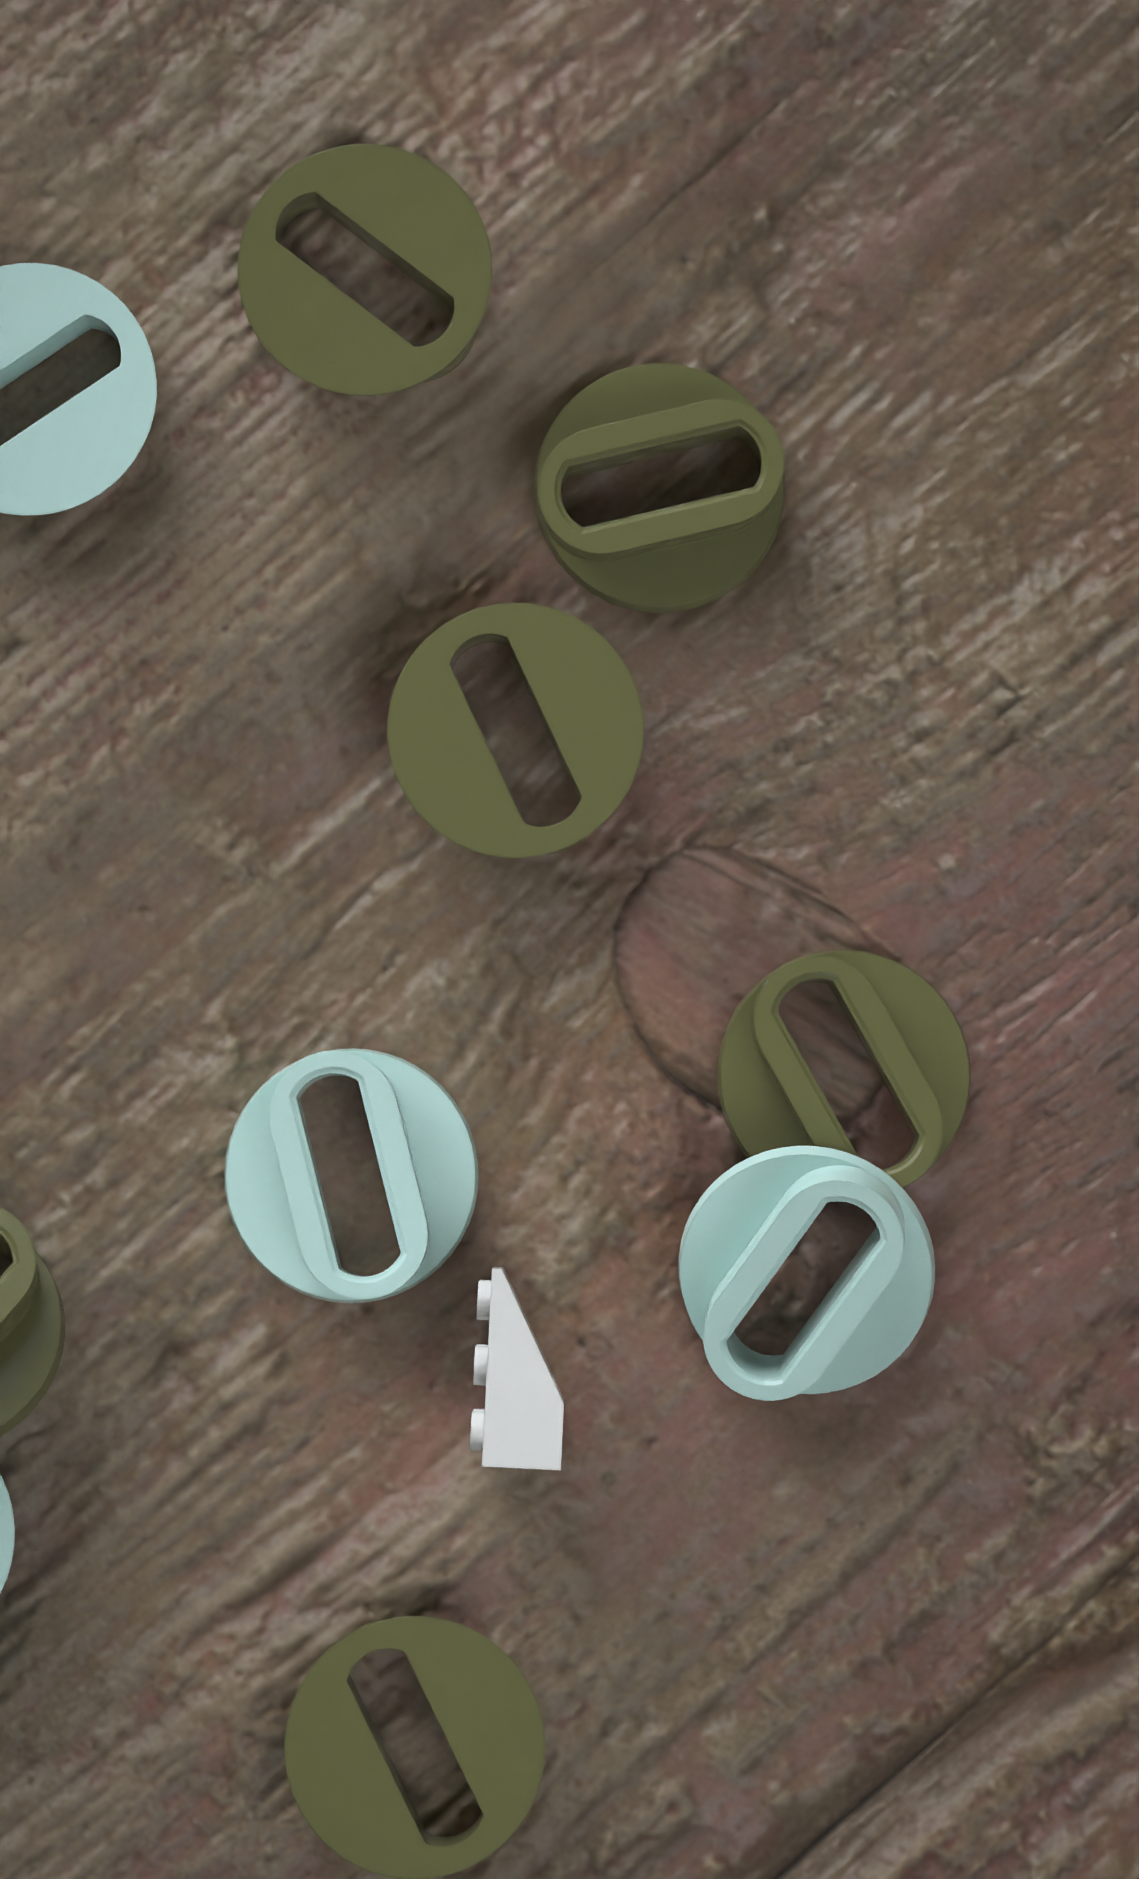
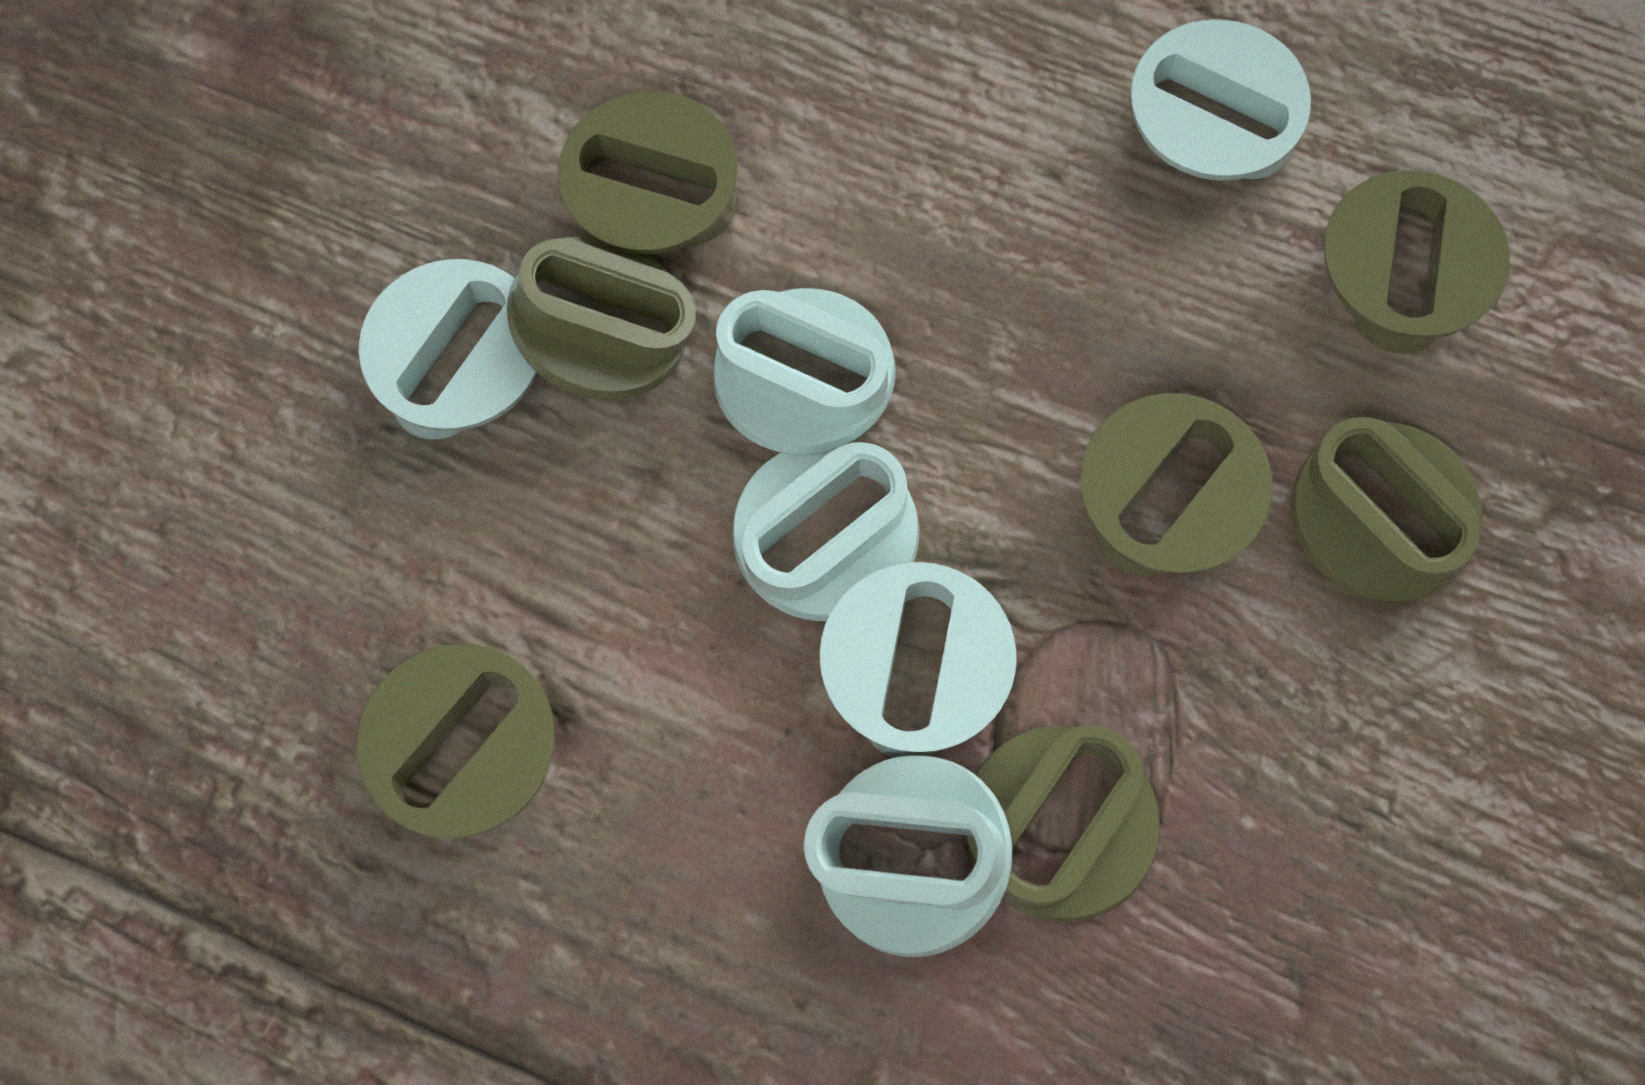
camera: 70 degrees right, 15 degrees down
white slope [470,1267,564,1470] -> none
none -> light aqua piece [713,288,896,454]
none -> light aqua piece [820,562,1016,758]

